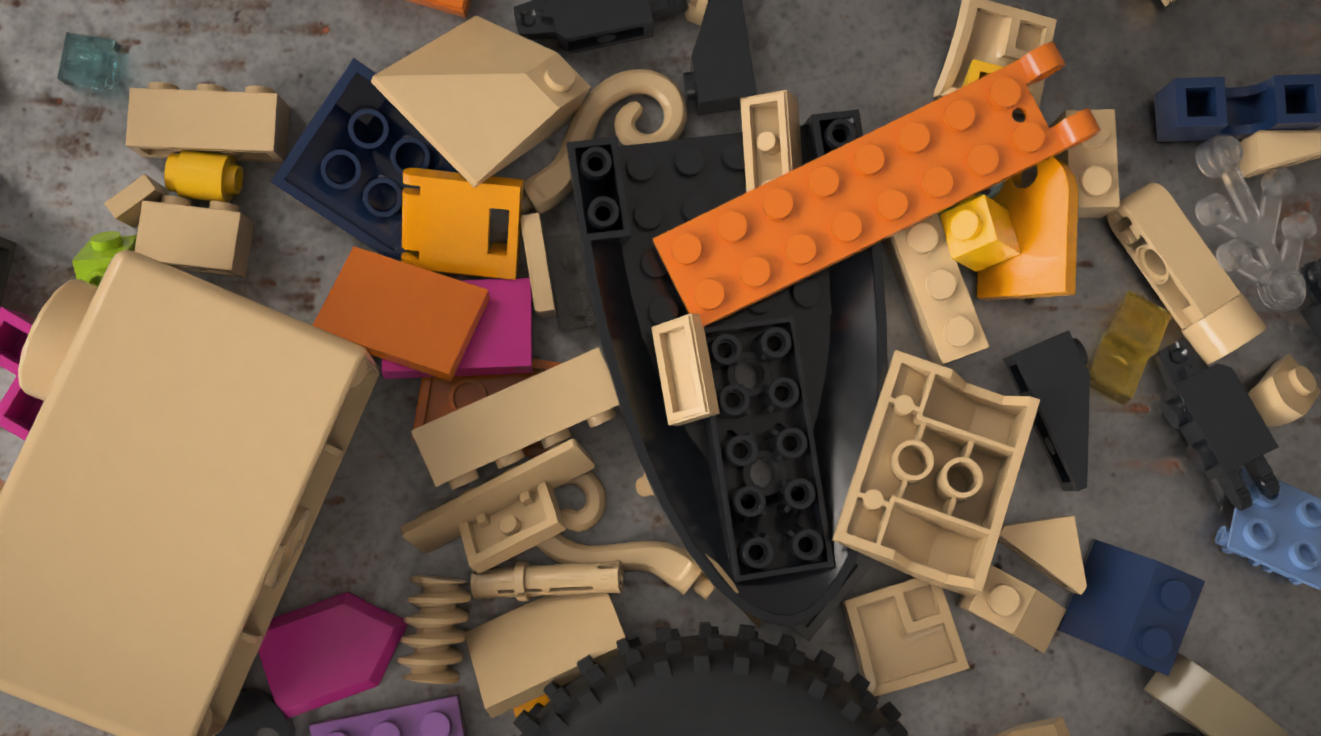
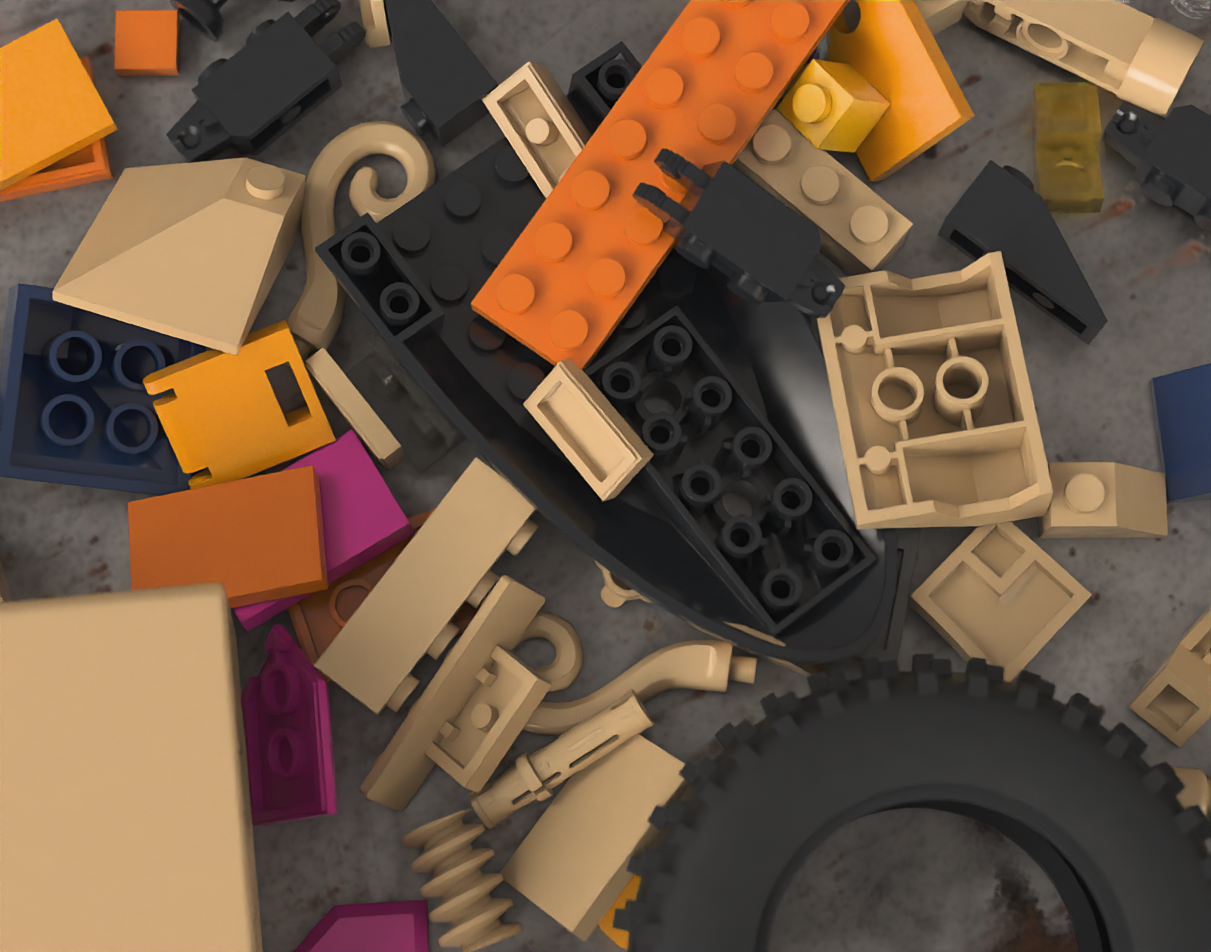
camera: 25 degrees left, 5 degrees down
tan slope [998,515,1087,595] -> none
none -> dark pink tile [240,624,338,826]
none -> black hinge [632,148,845,318]

